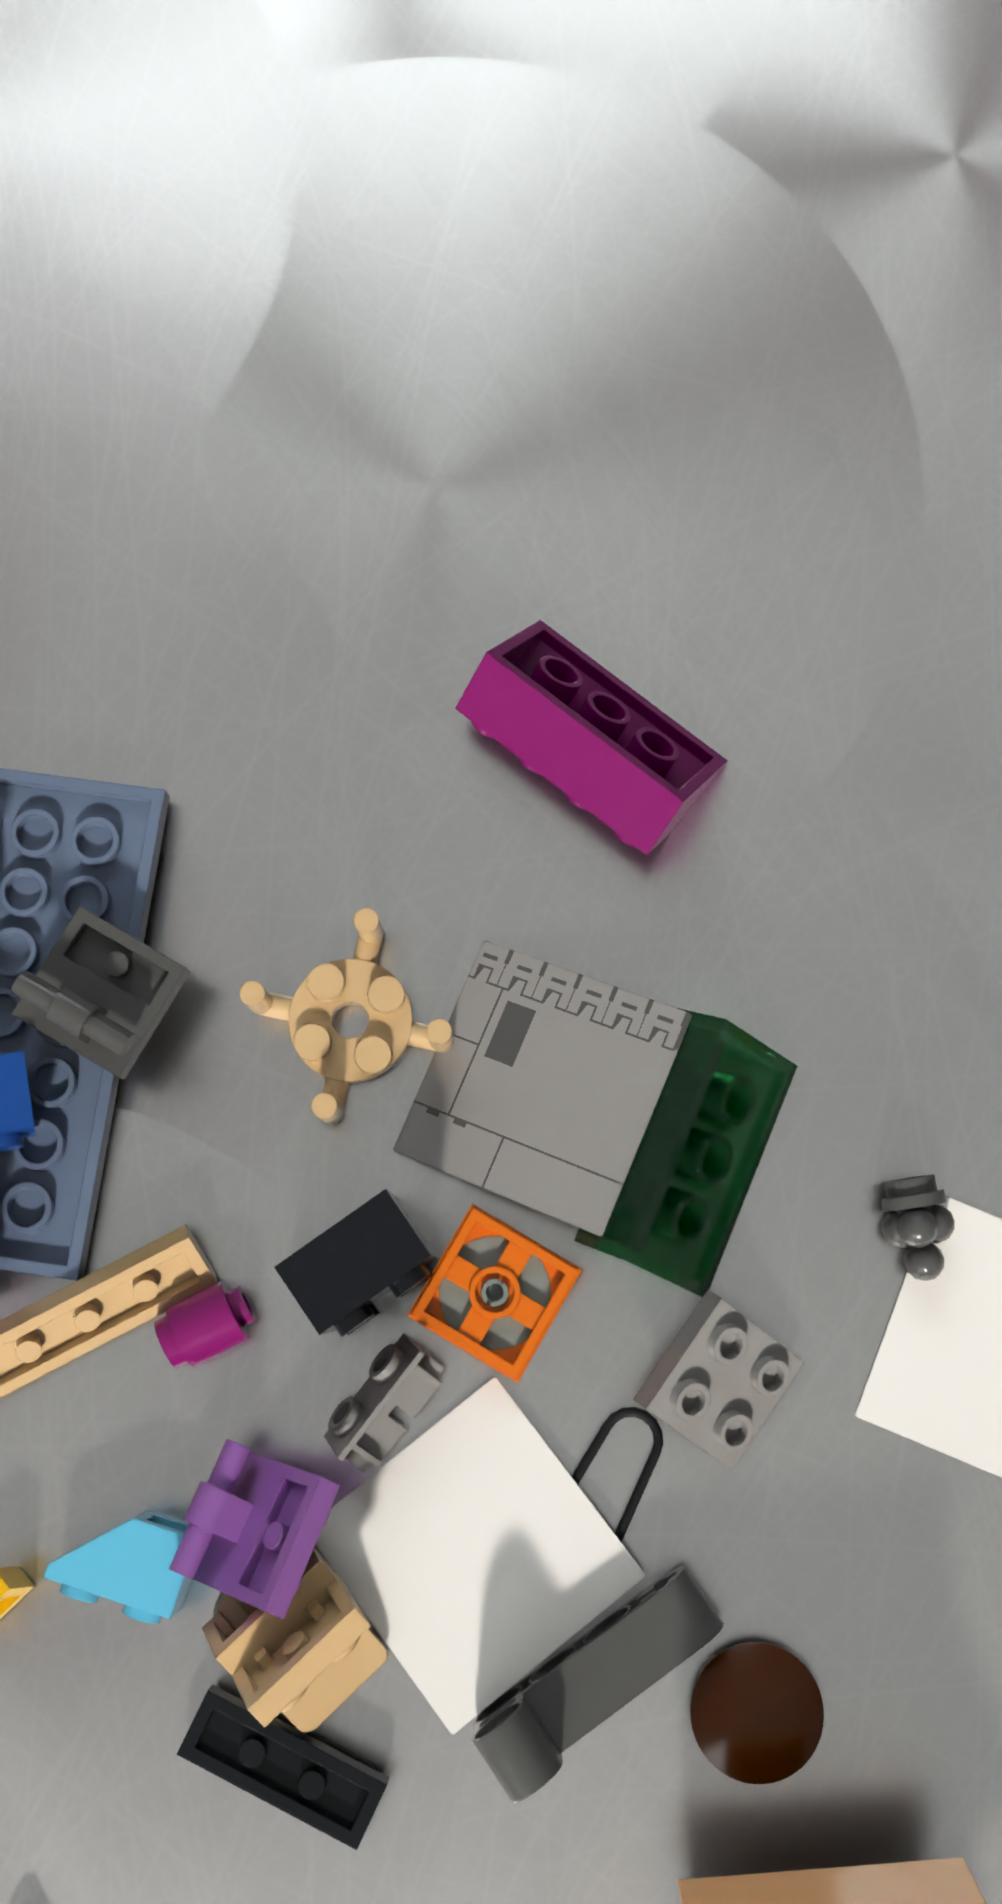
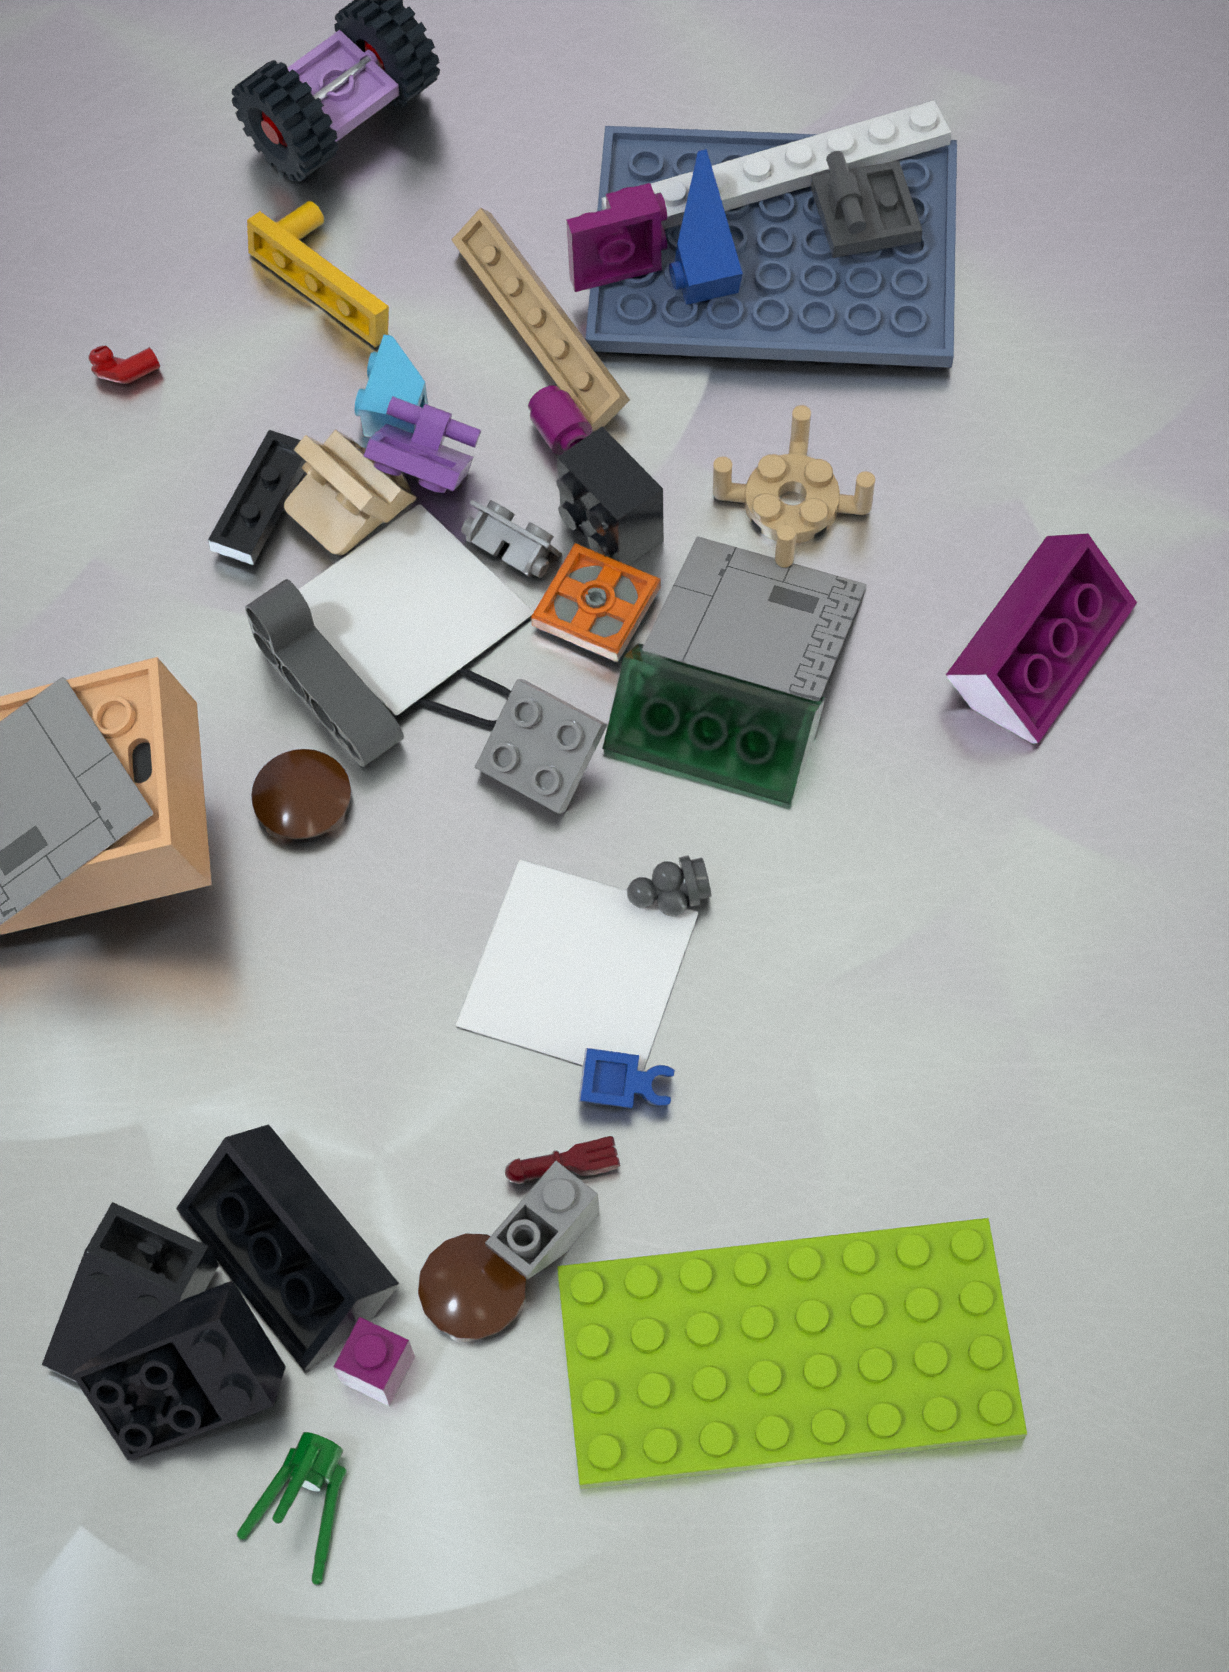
camera: 85 degrees right, 15 degrees down
dark grey plate [11,906,191,1080] -> none

